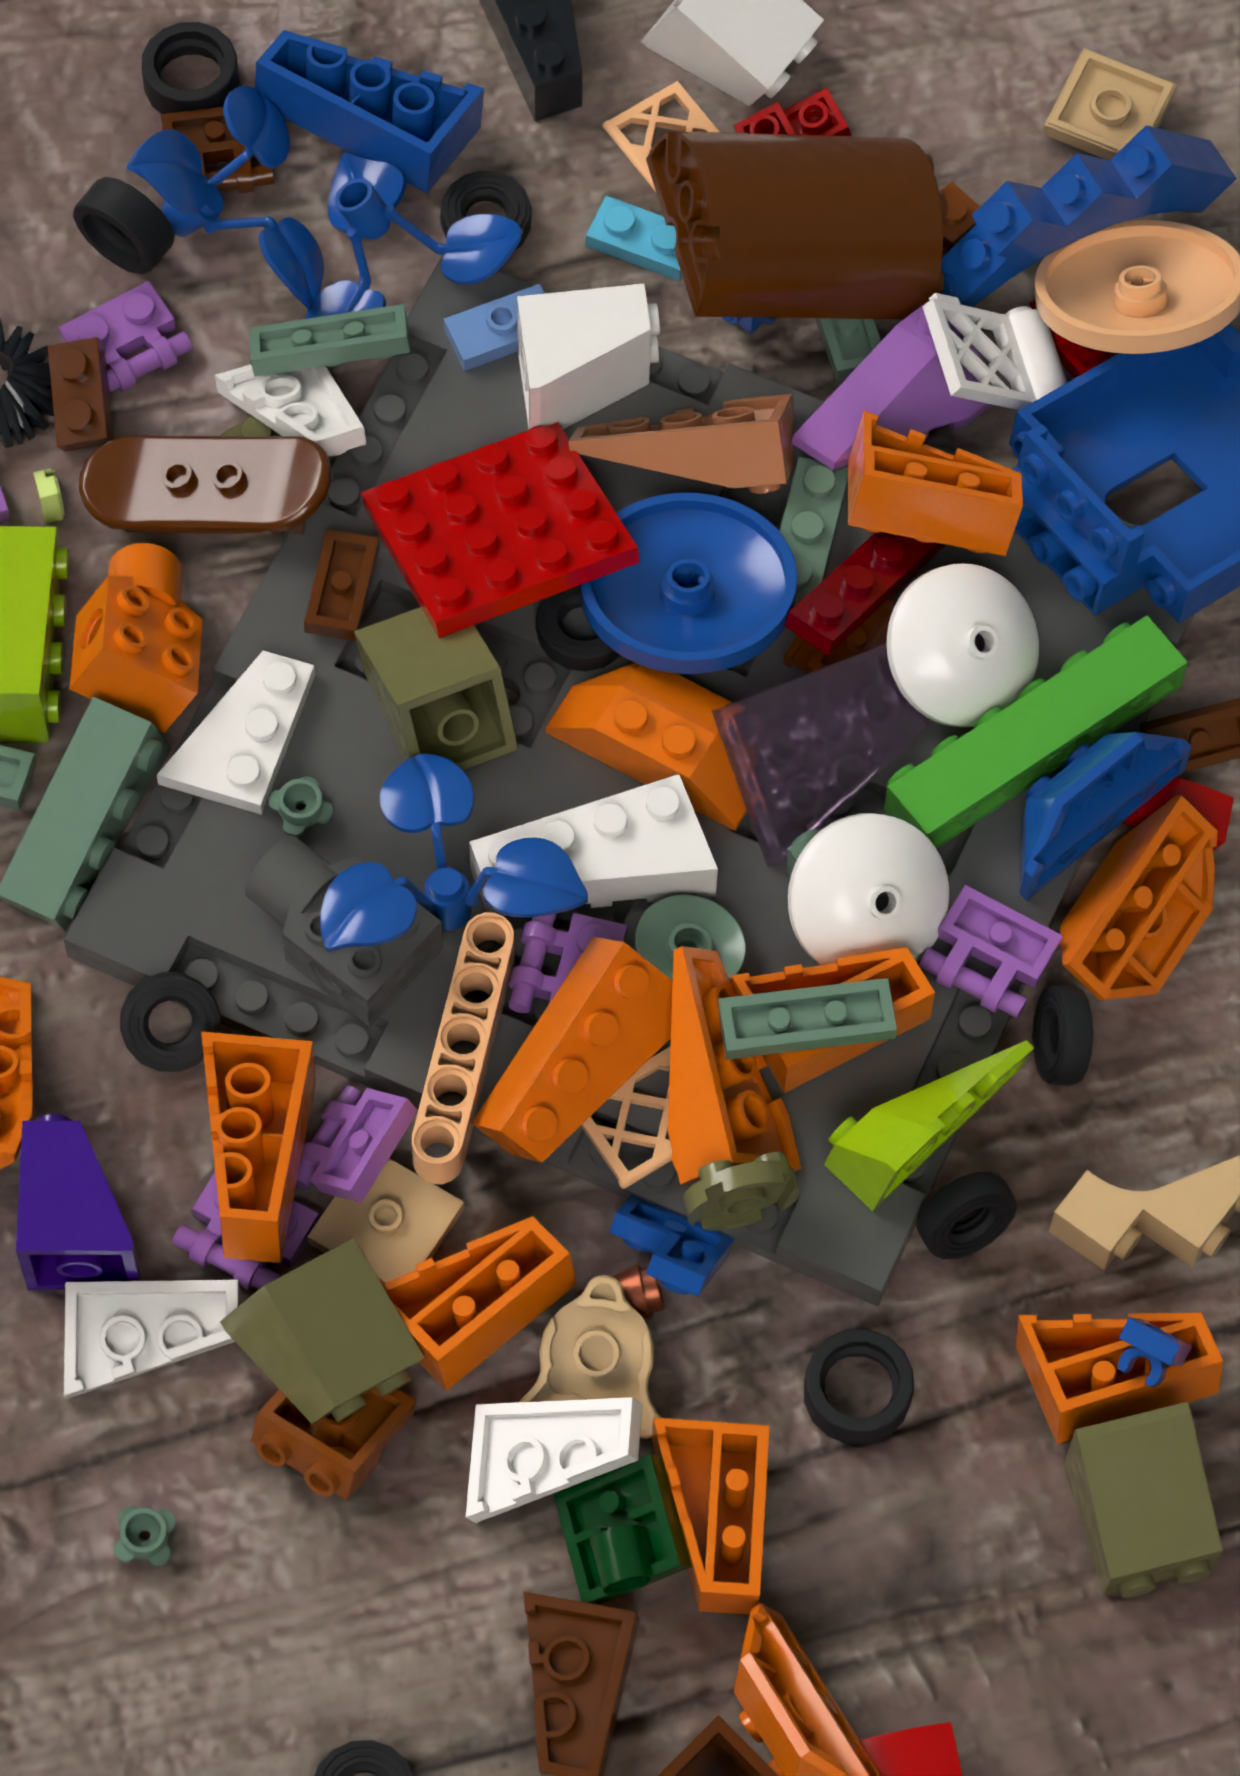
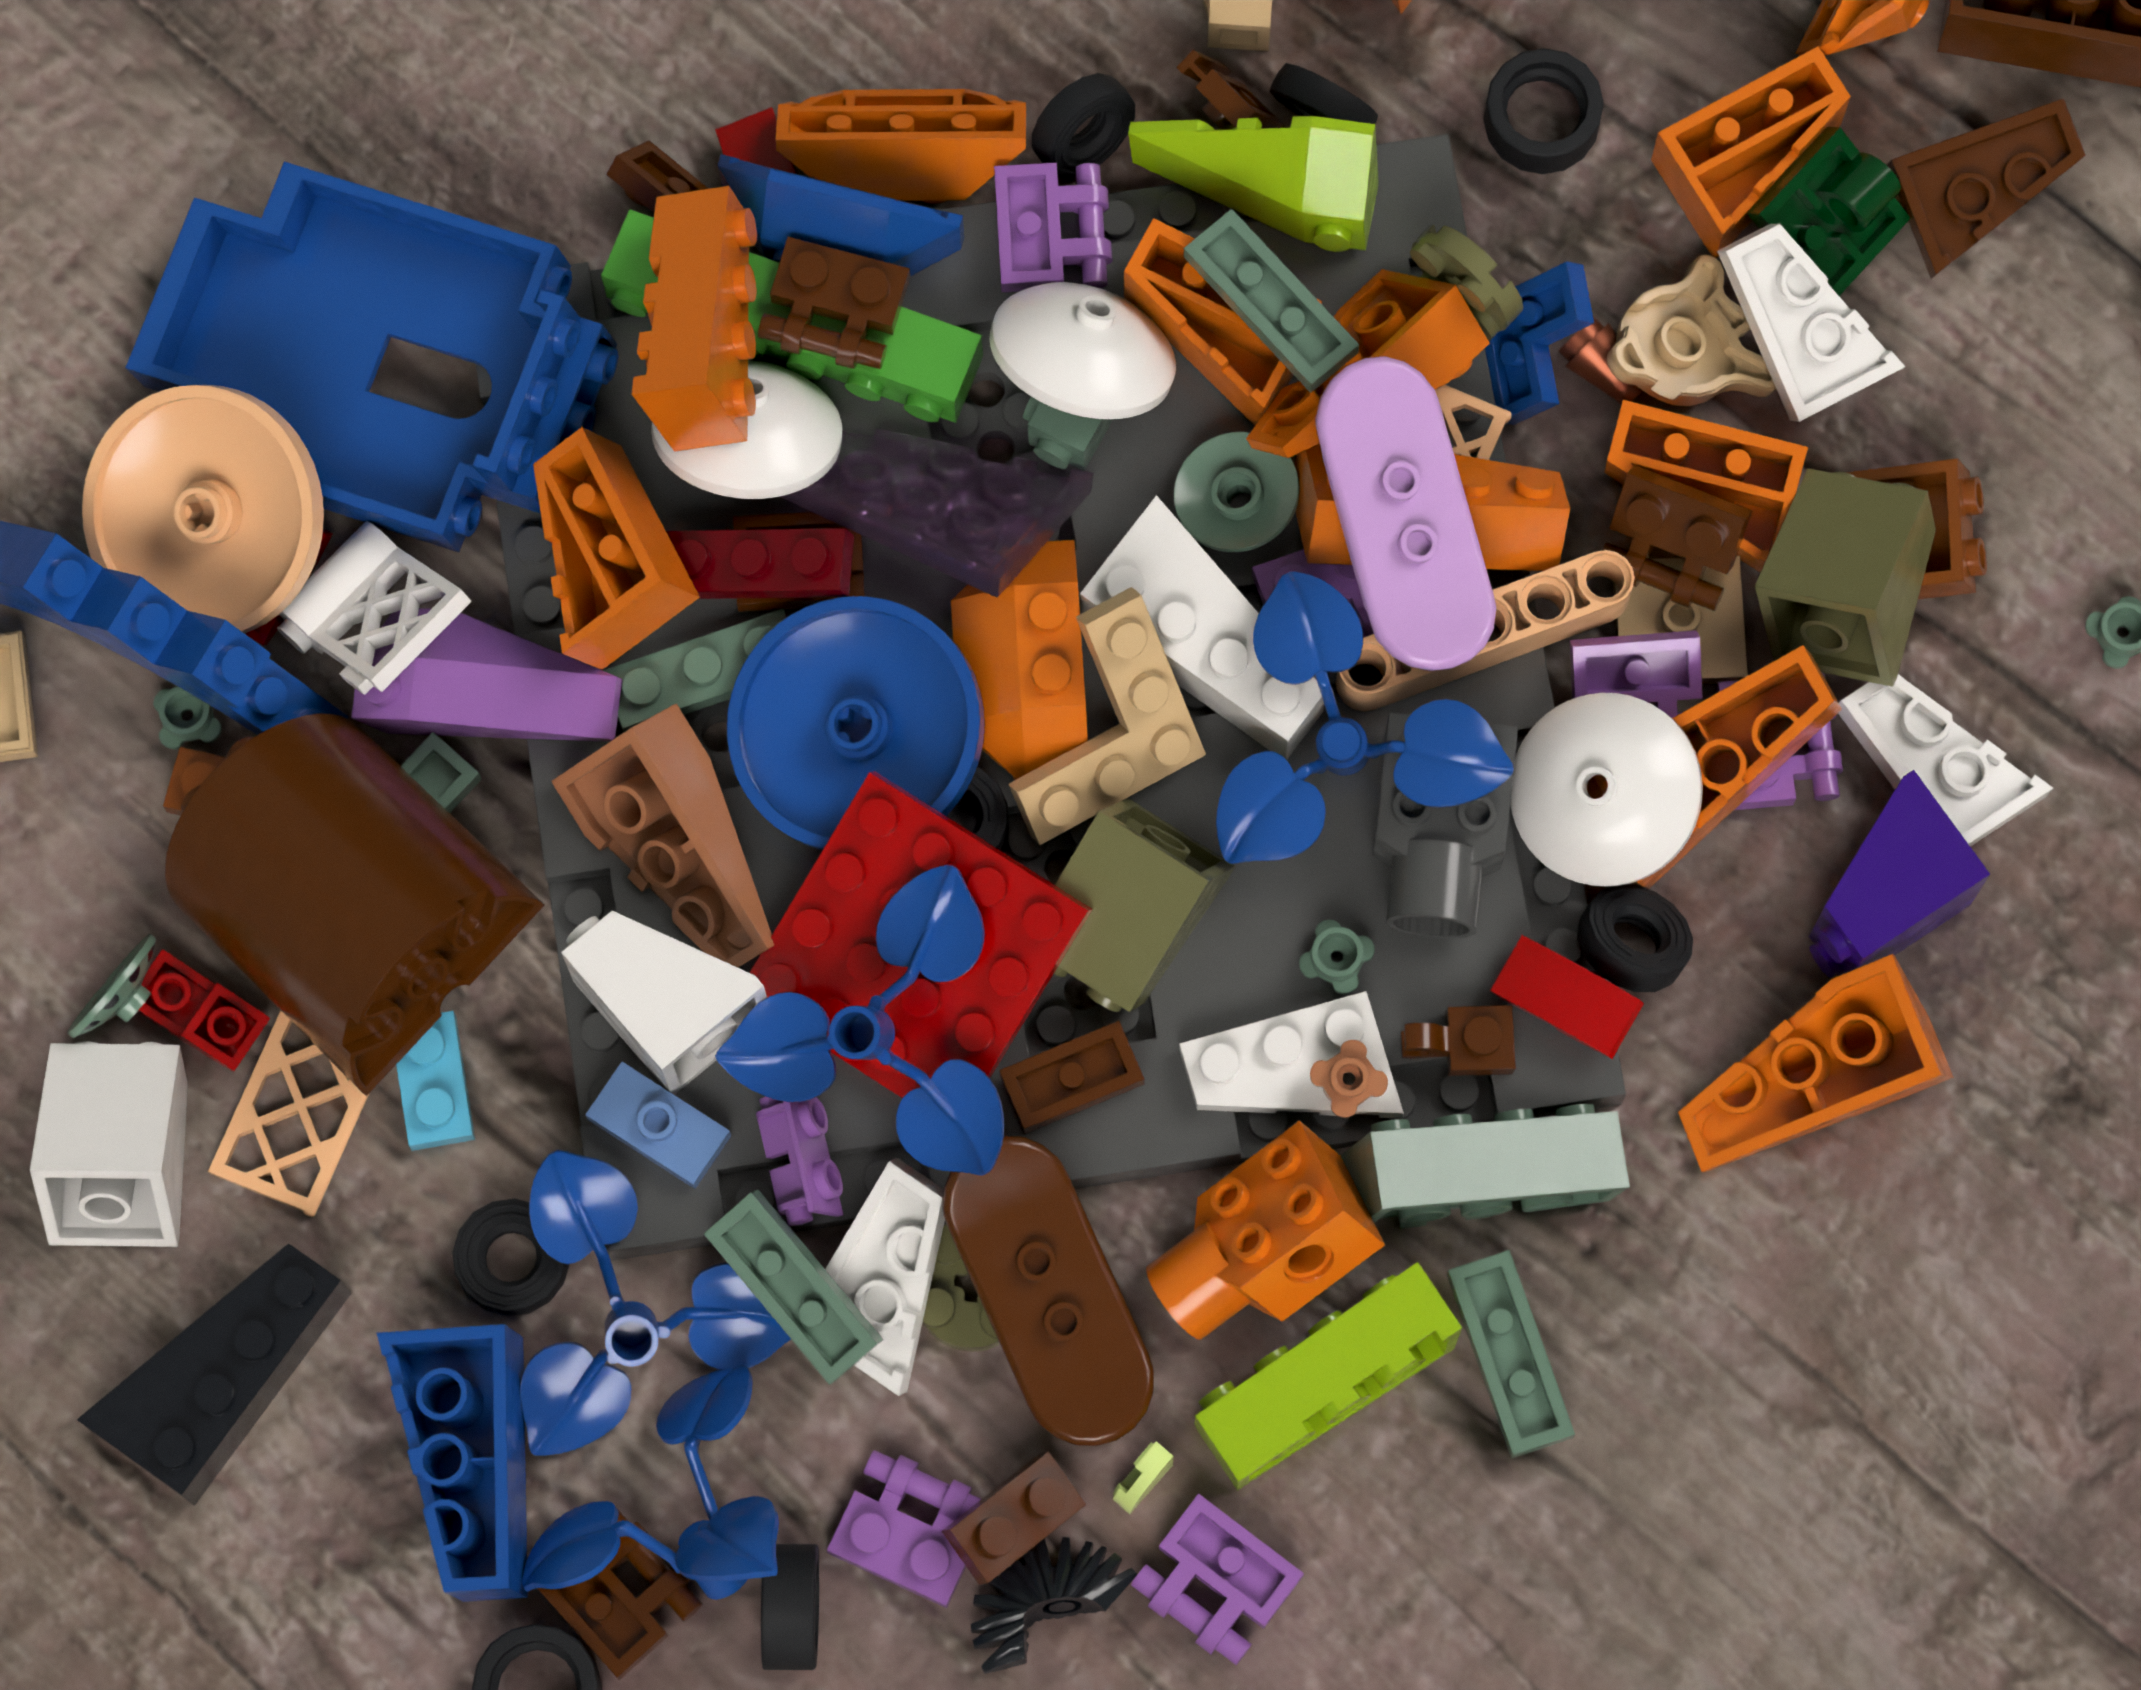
camera: 120 degrees left, 10 degrees up
none -> sand green dish [67,934,156,1038]
none -> orange wedge [632,186,757,452]
none -> blue plant [715,865,1004,1176]
none -> medium lavender hinge [756,1096,843,1226]
none -> reddish brown plate [758,237,910,370]
none -> tan plate [1008,587,1206,845]
none -> reddish brown plate [1176,49,1286,130]
none -> nougat plate [1310,1040,1388,1118]
none -> lavender piece [1315,356,1496,671]
none -> reddish brown plate [1401,1005,1516,1076]
none -> red slope [1490,935,1644,1059]
none -> white dish [1510,693,1703,887]
none -> reddish brown plate [1601,465,1752,612]

